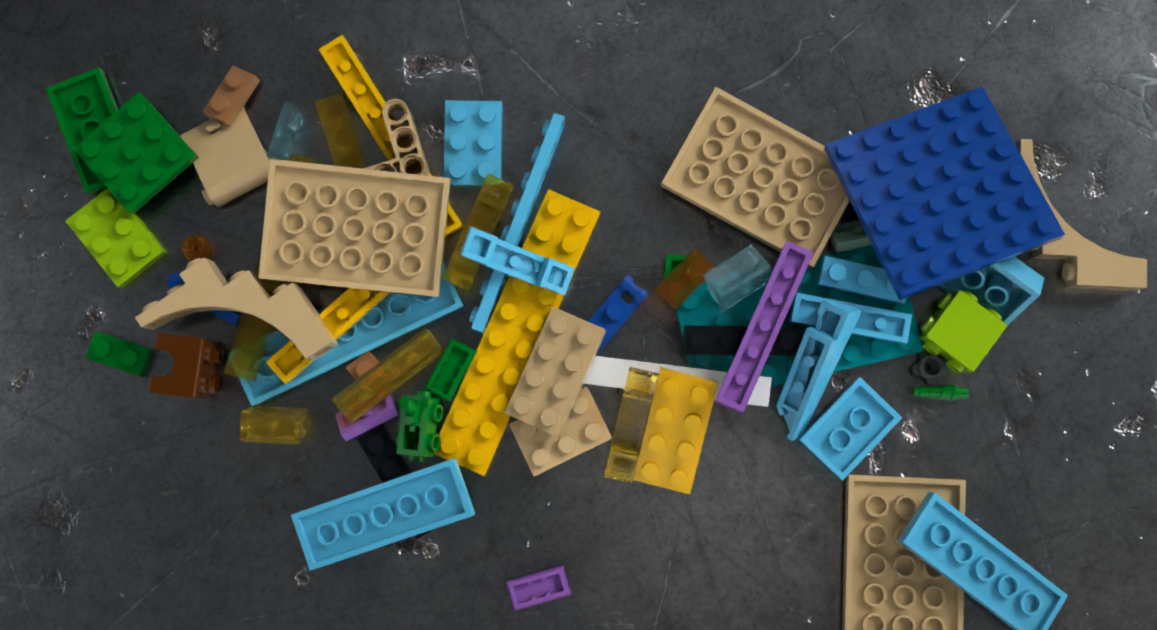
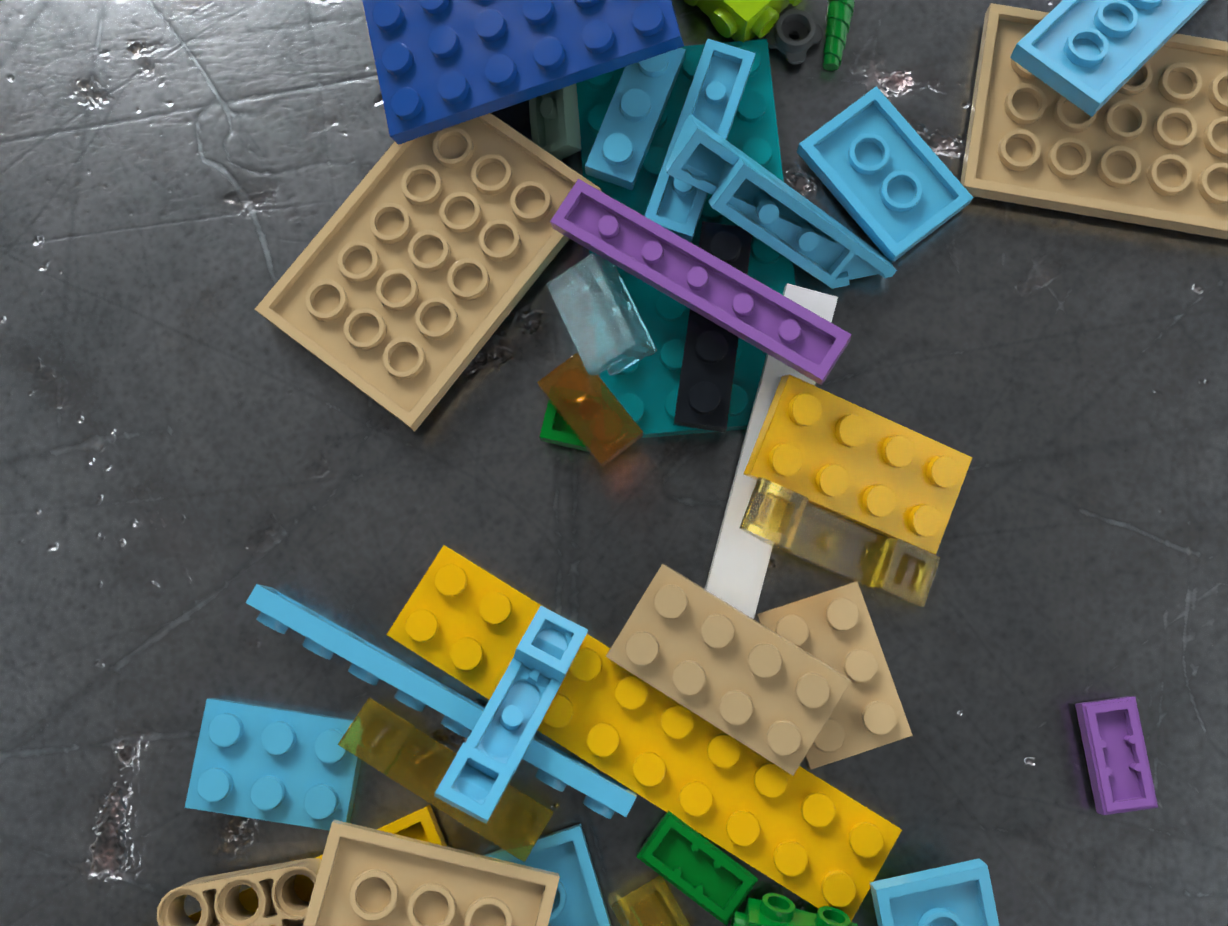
camera: 75 degrees left, 5 degrees down
blue plate [588,275,650,354] -> none

